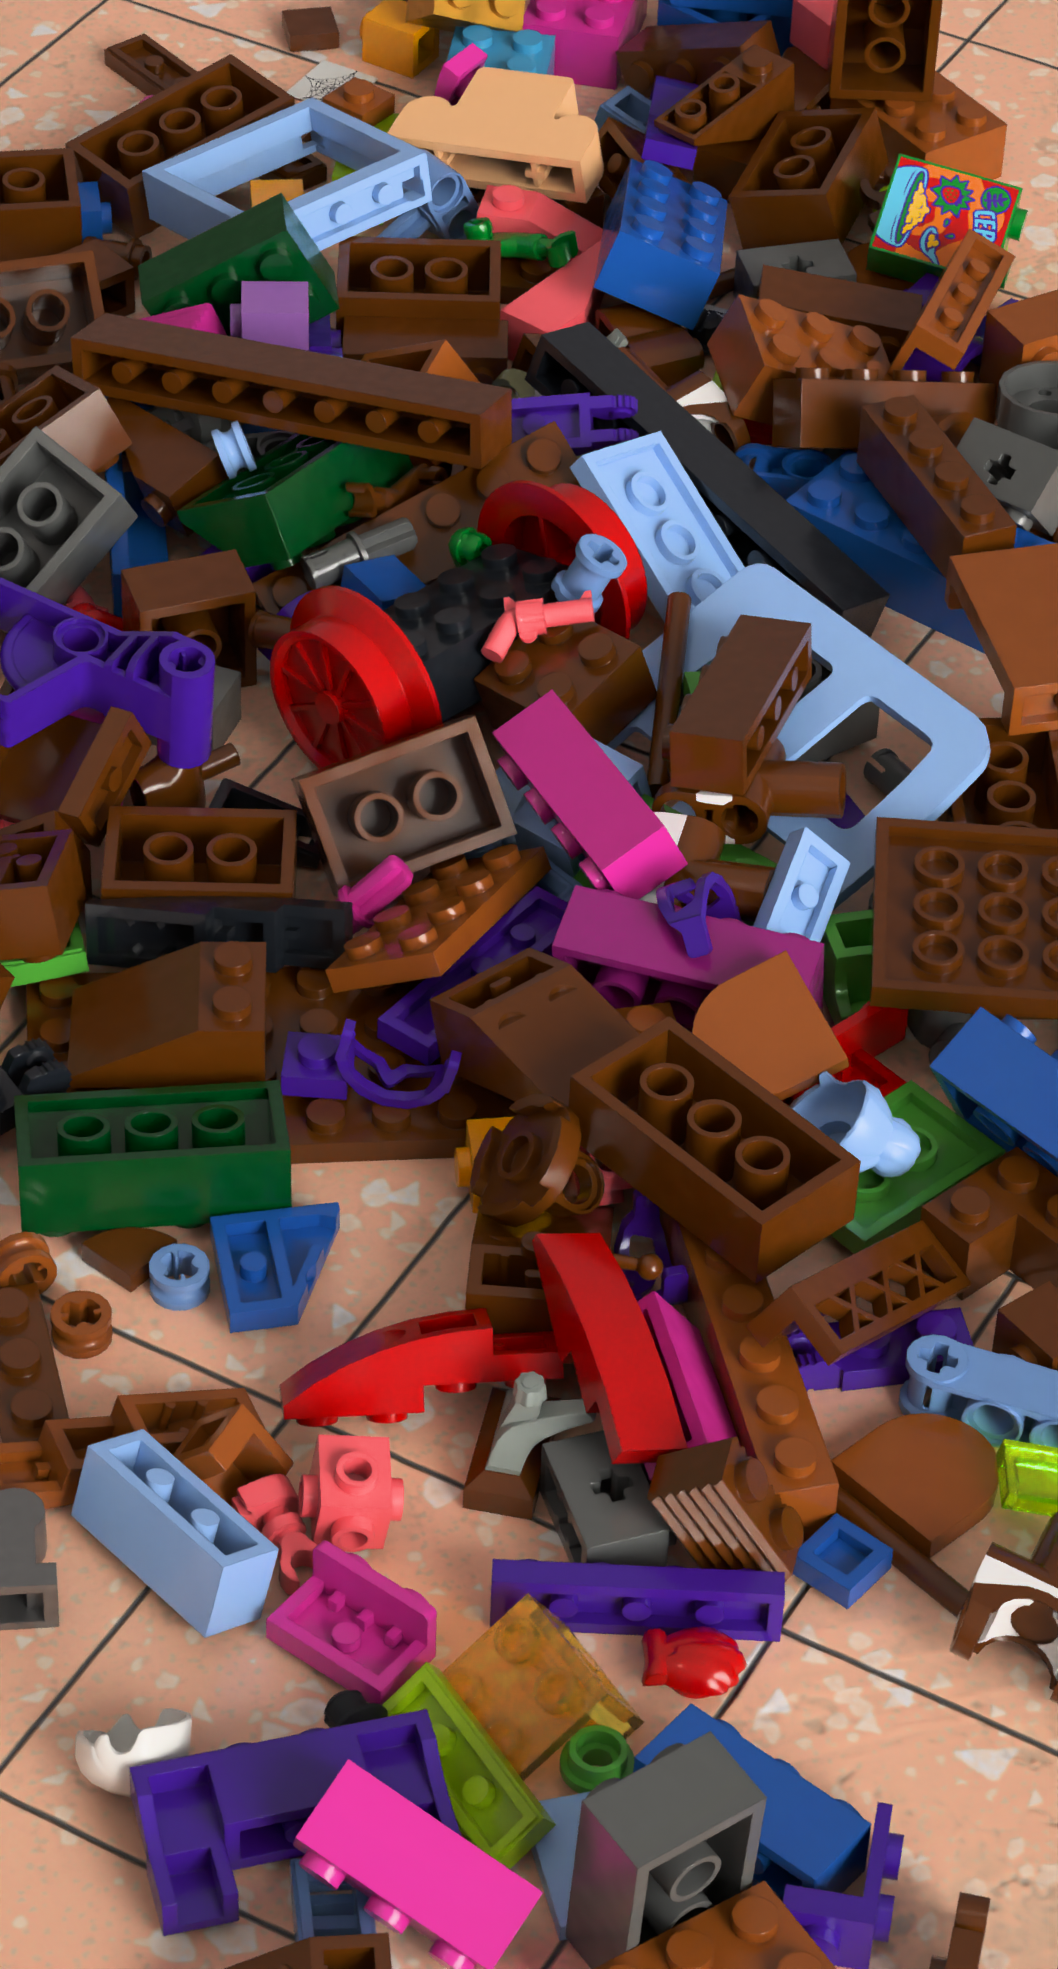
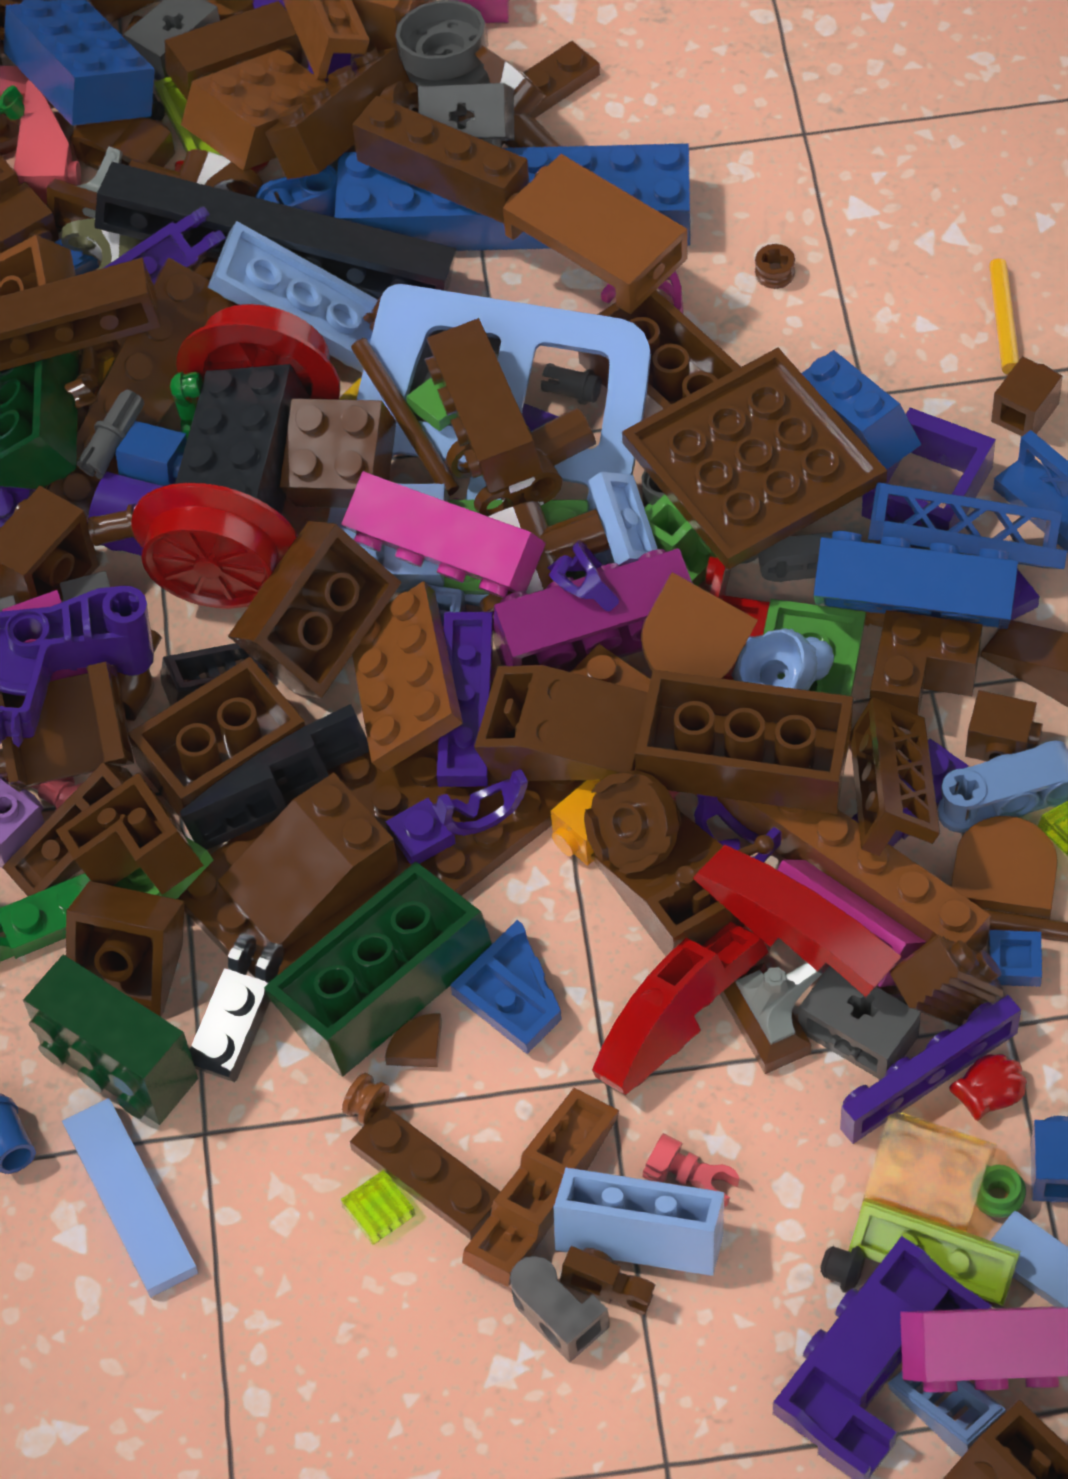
camera: 30 degrees left, 15 degrees up
dark orange bush [50,1291,113,1359] -> none
white hair [75,1708,192,1797] -> none
medium blue bush [149,1243,210,1311] -> none
dark orange panel [173,1403,294,1506] -> none
dark pink bracket [266,1540,437,1705] -> none
coral brick [298,1434,404,1552] -> none
dark pink axle [335,855,414,935] -> none
coral piece [481,590,595,663] -> none
medium blue bush [551,534,627,613] -> none
none -> reddish brown plate [560,1246,656,1315]

